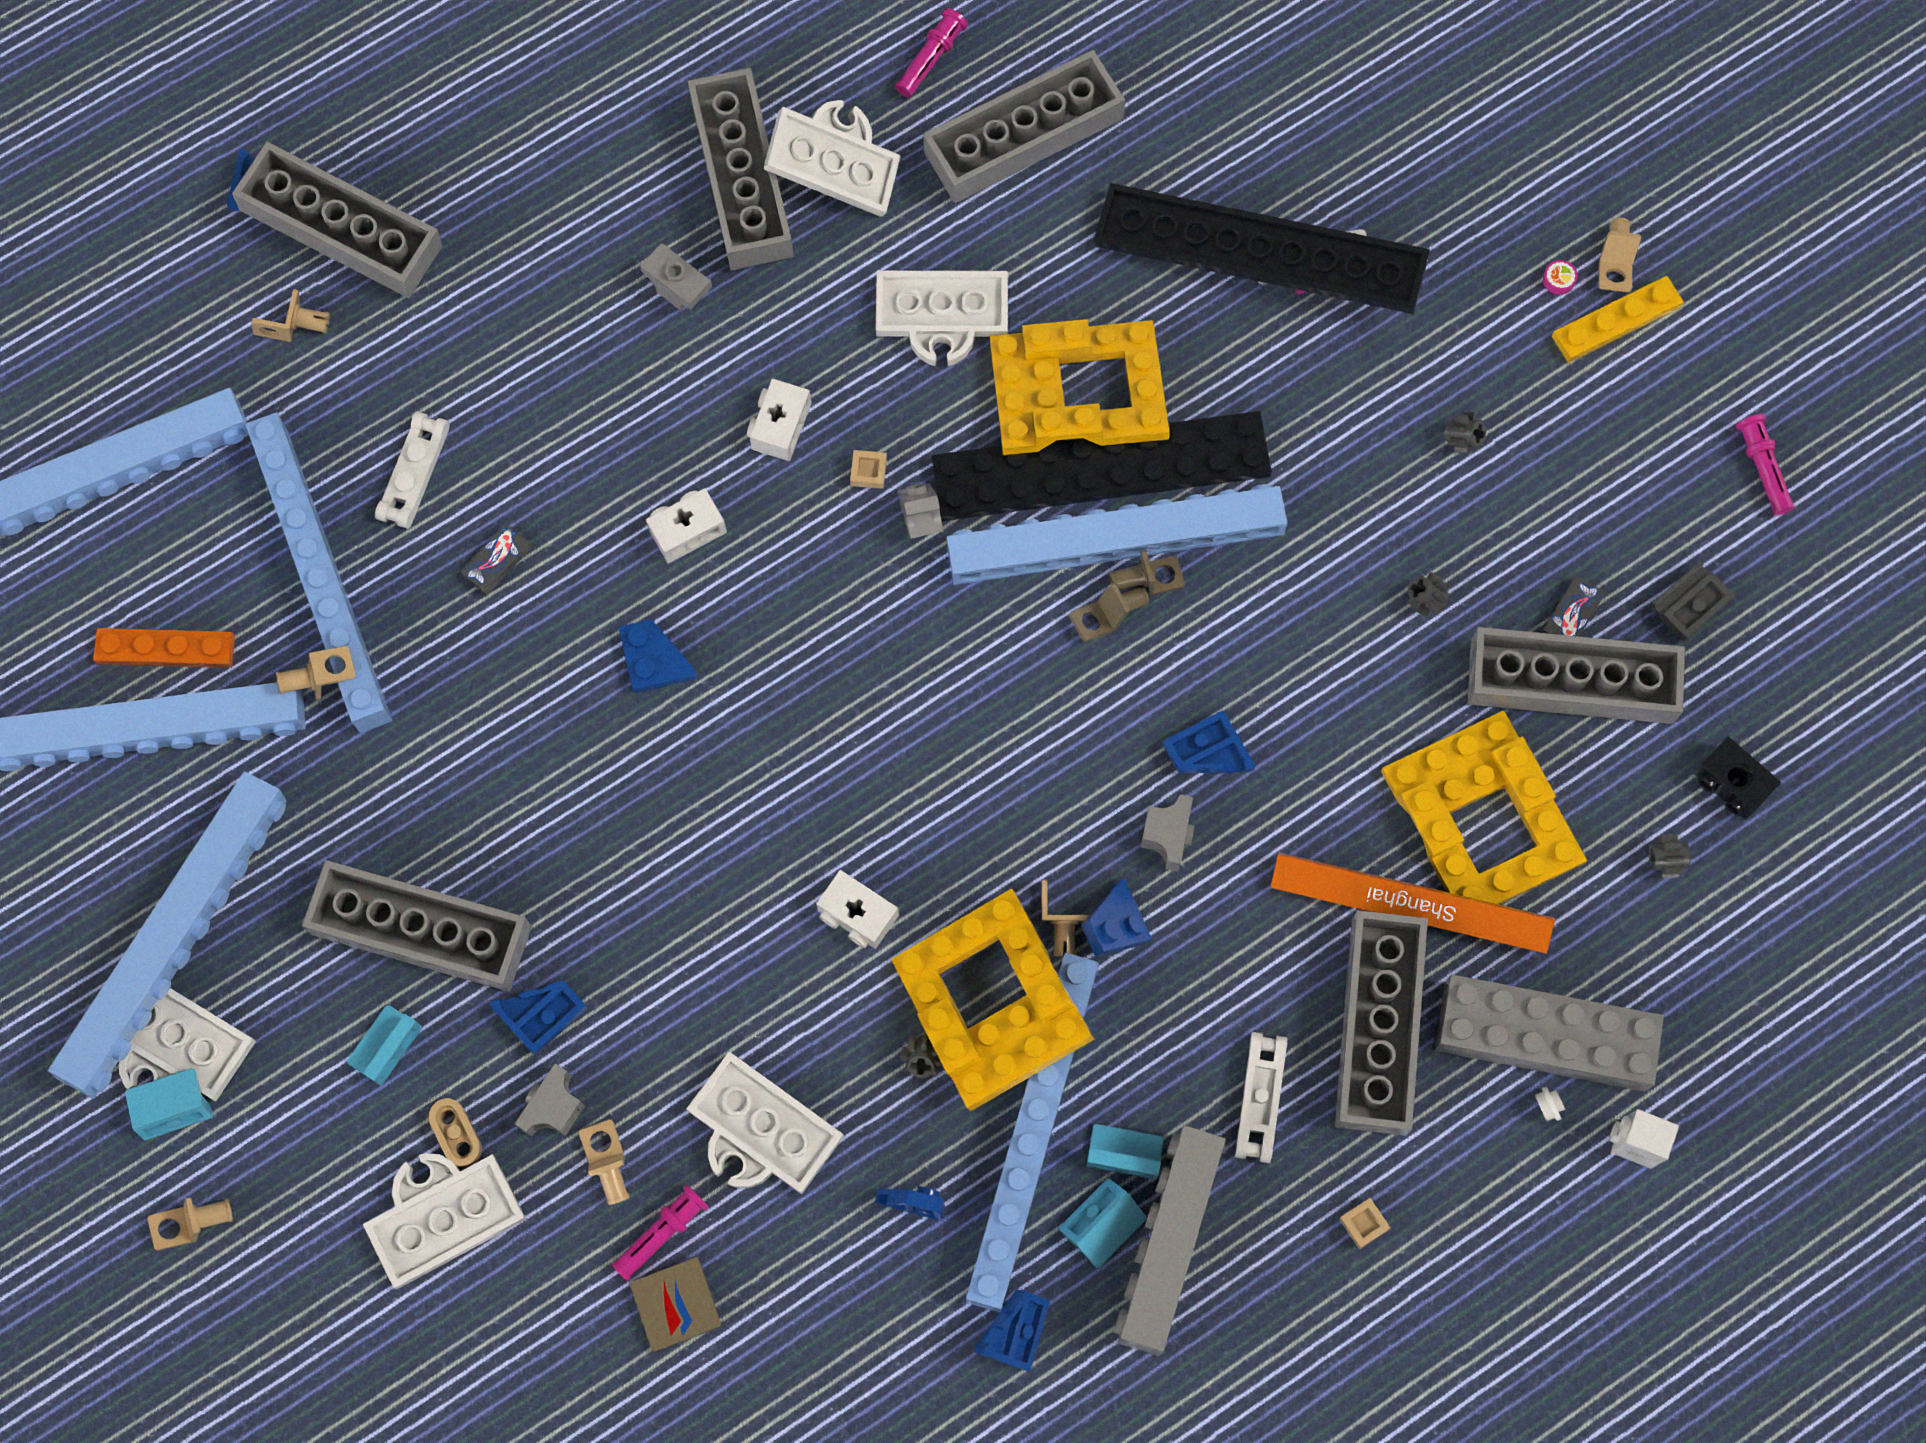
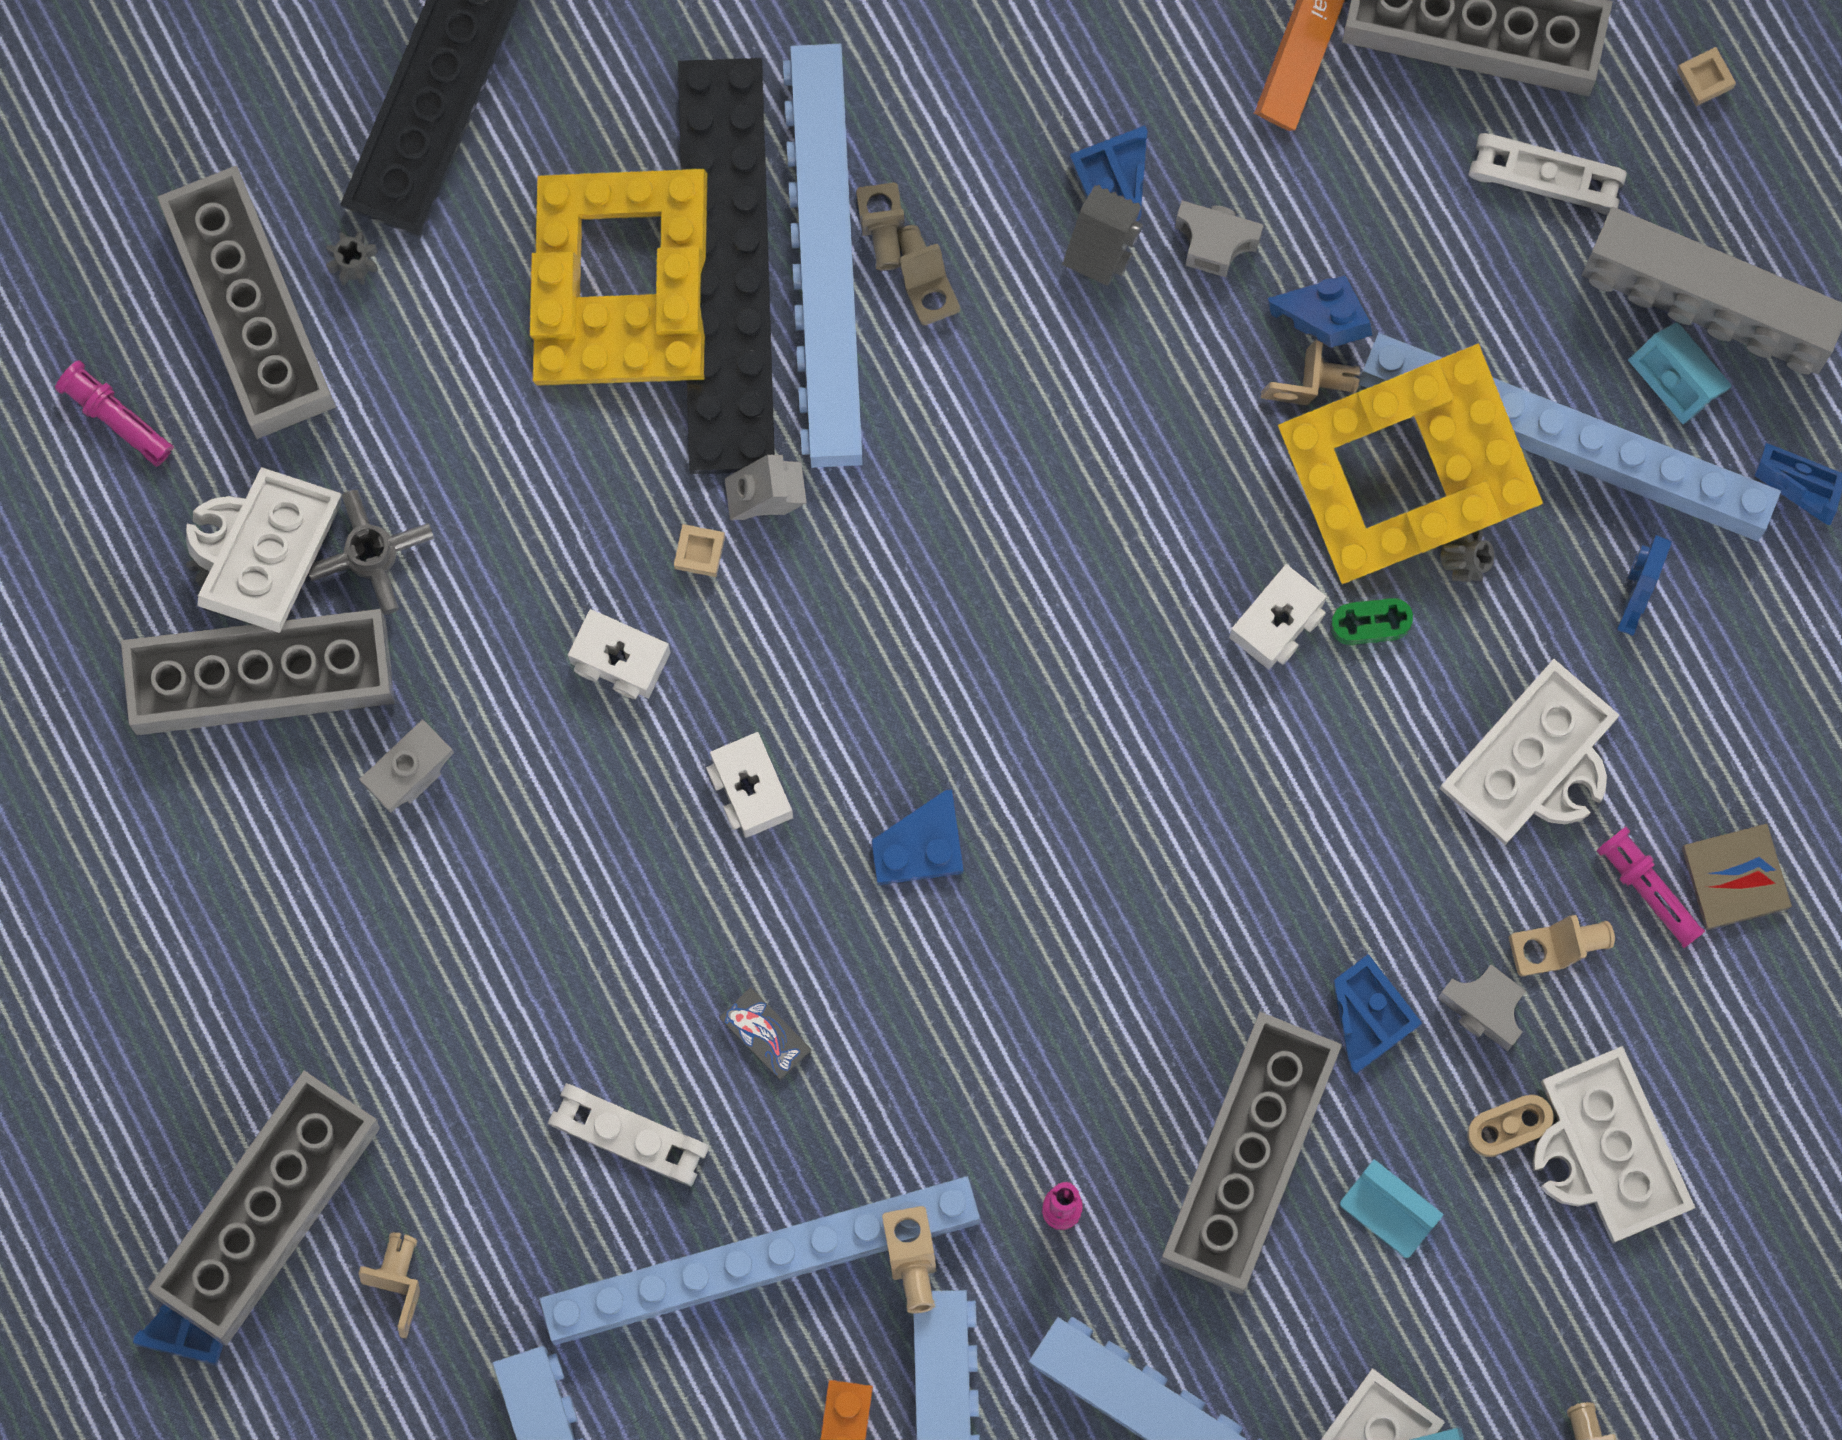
camera: 85 degrees left, 5 degrees up
white plate [876,271,1008,366] -> none
medium azure panel [1086,1124,1164,1180] -> none
none -> flat silver bar [309,490,434,615]
none -> dark grey gear [326,232,378,286]
none -> dark pink pin [1042,1182,1083,1230]
none -> dark grey brick [1061,185,1143,286]
none -> green beam [1330,598,1413,645]

